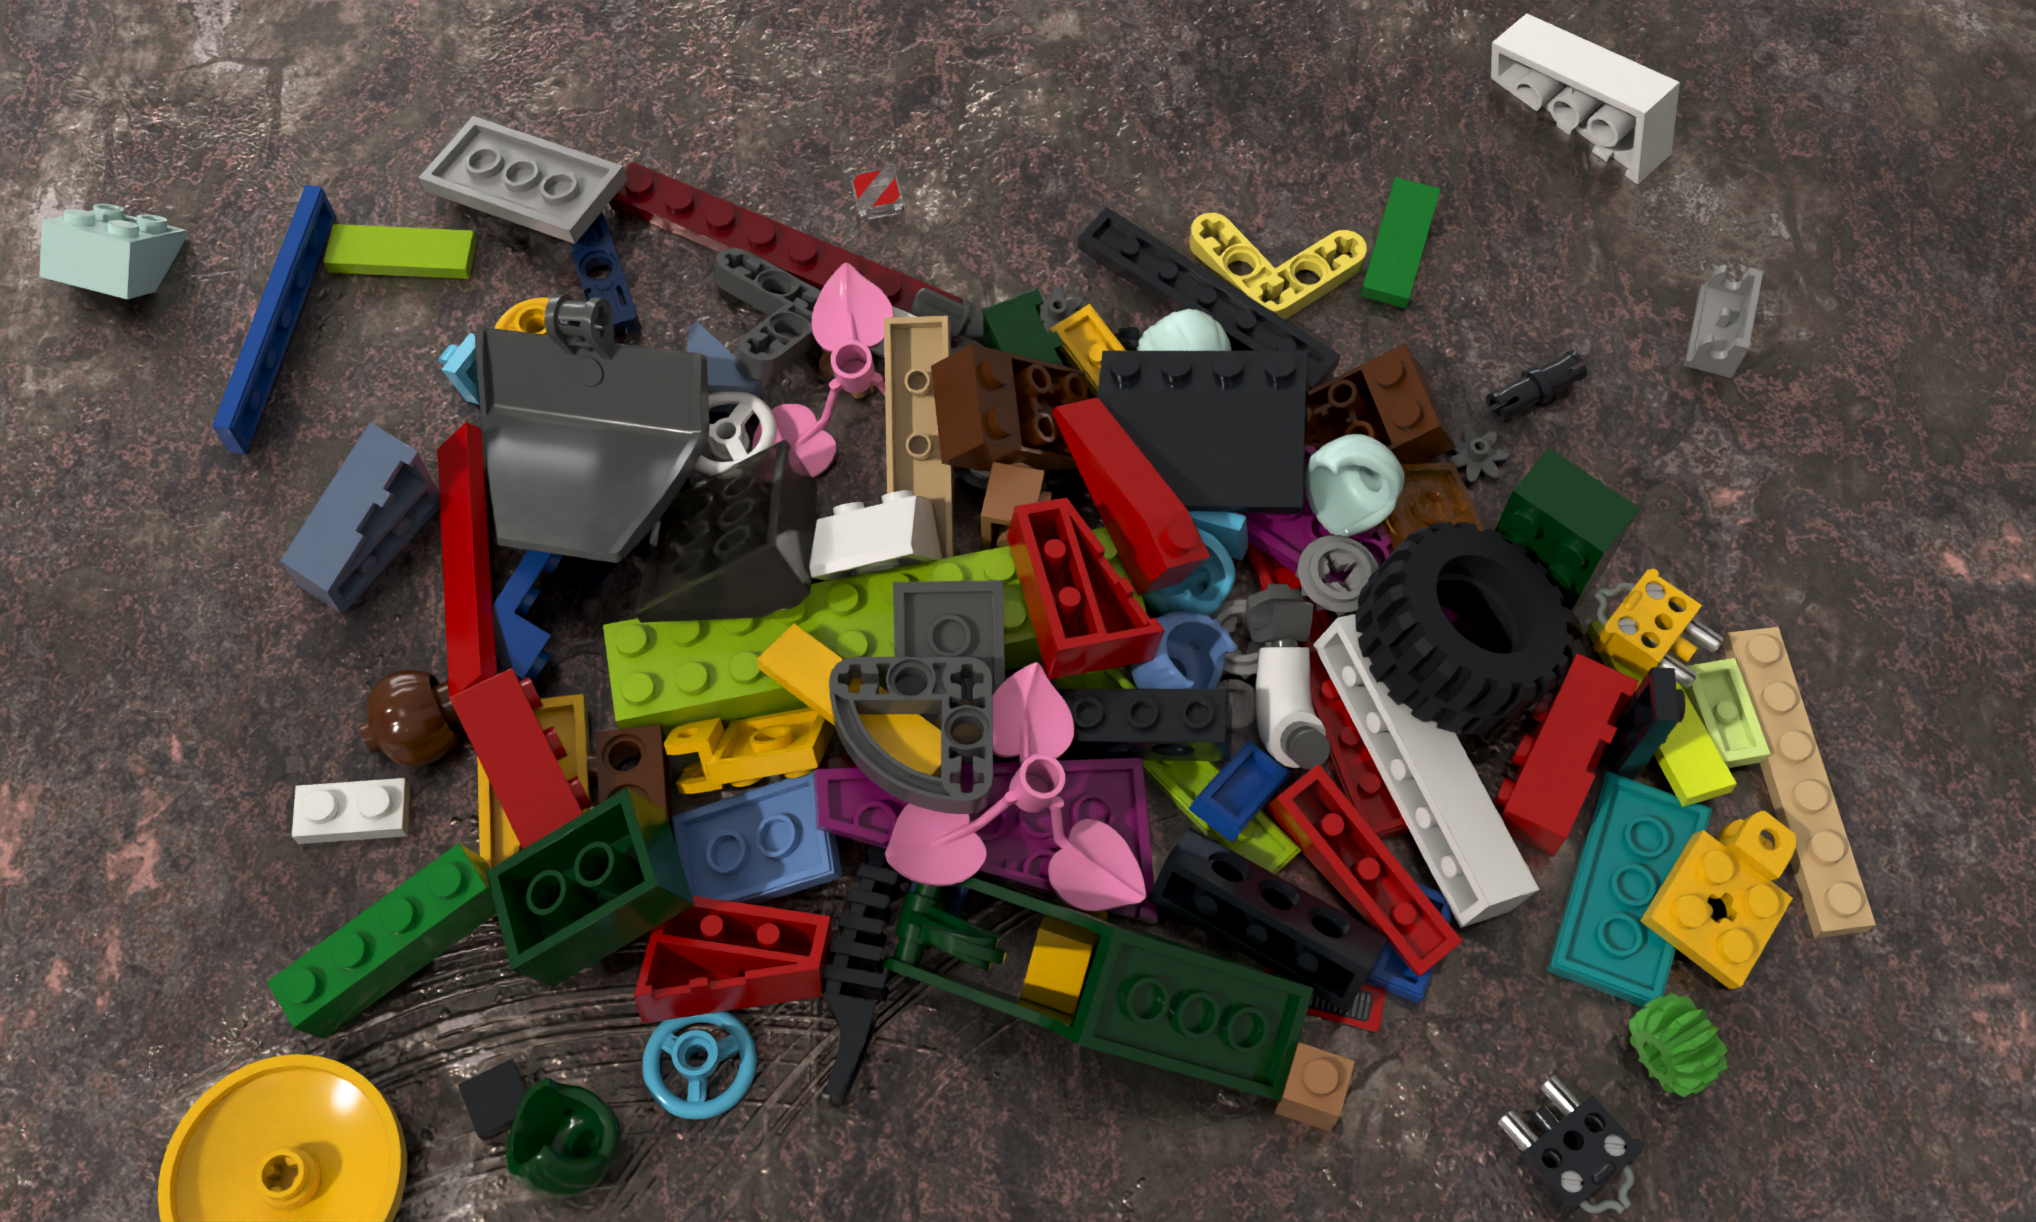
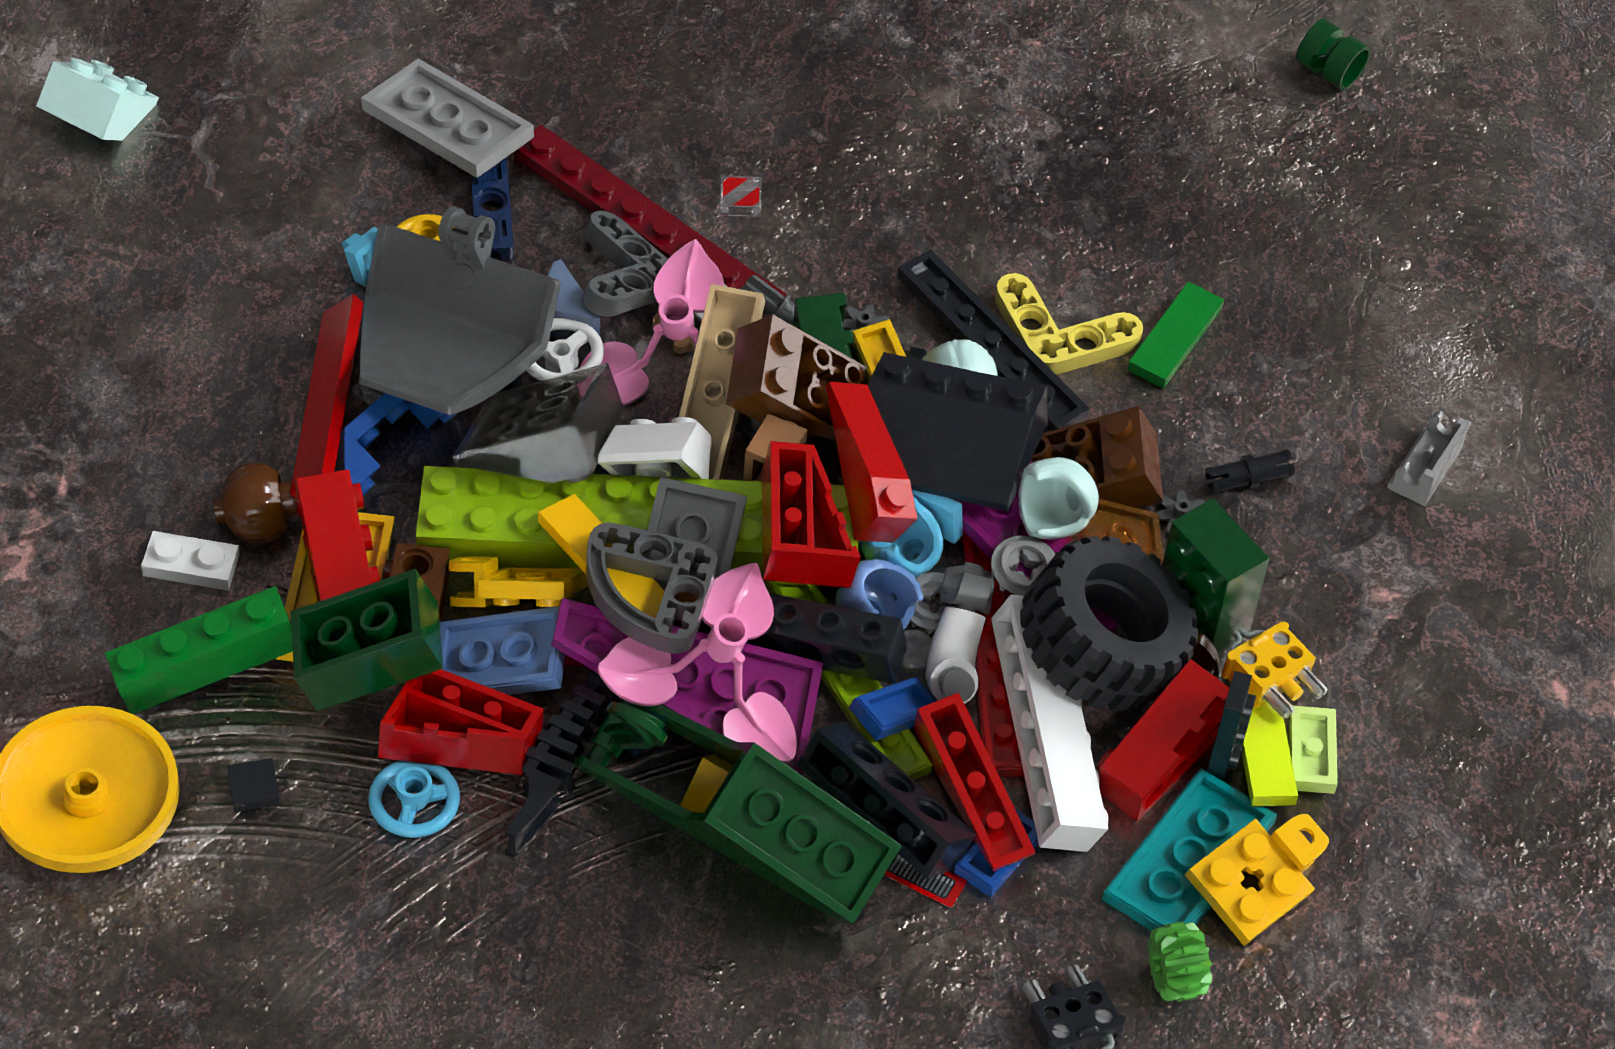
camera: 10 degrees right, 10 degrees down
blue tile [212,185,336,454] -> none
sand blue wedge [280,422,440,615] -> none
lime tile [323,224,477,279] -> none
dark green piece [505,1078,621,1198] -> none
medium nougat brick [1275,1042,1355,1132] -> none
white wedge [1491,13,1680,185] -> none
tan plate [1722,627,1876,939] -> none

